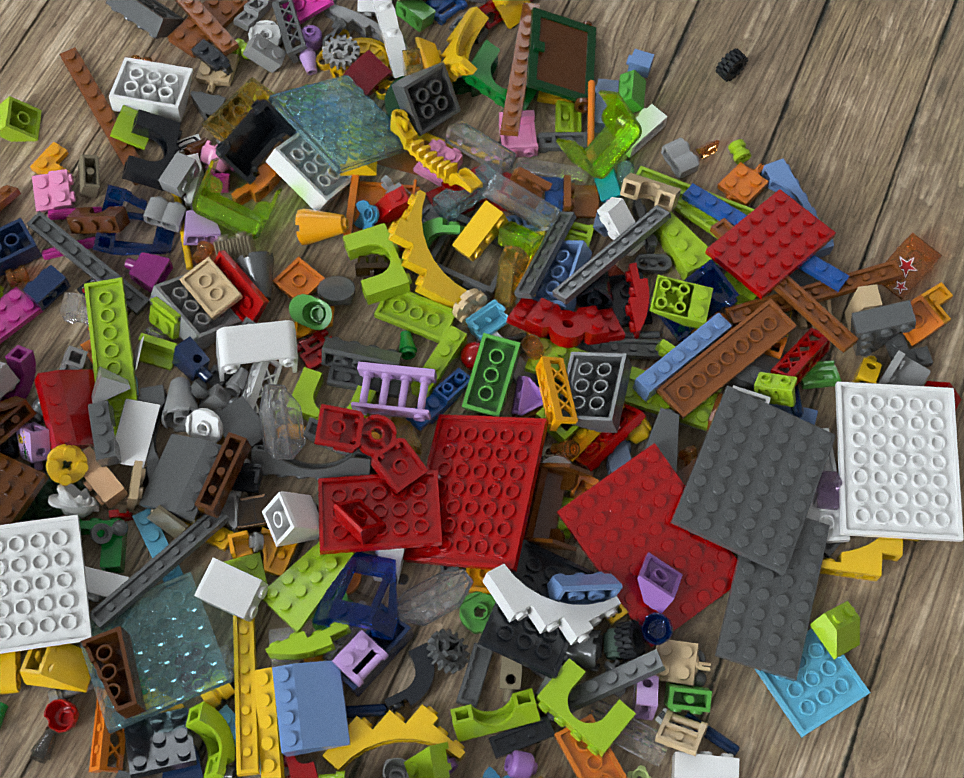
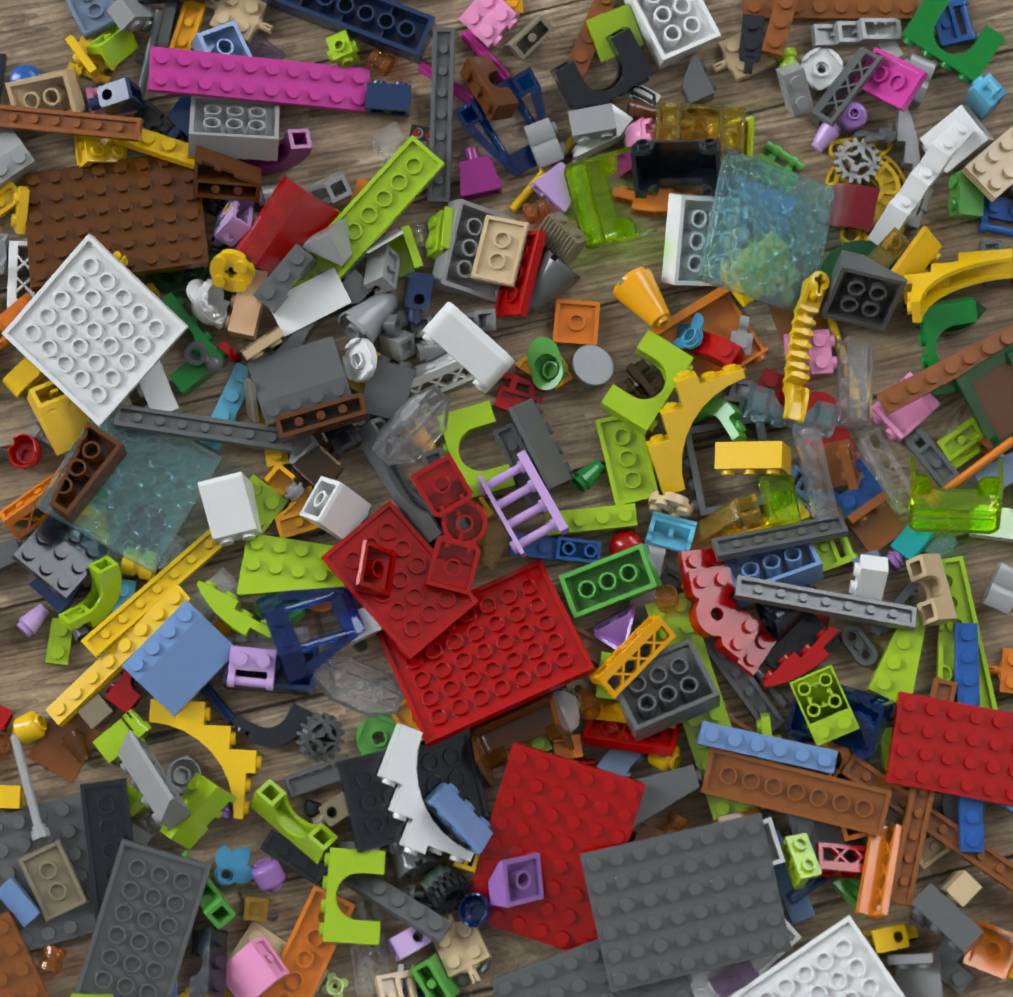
camera: 55 degrees right, 15 degrees up
none -> black hinge [303,799,323,818]
none -> light grey hinge [363,244,401,295]
none -> orange fence [855,824,903,919]

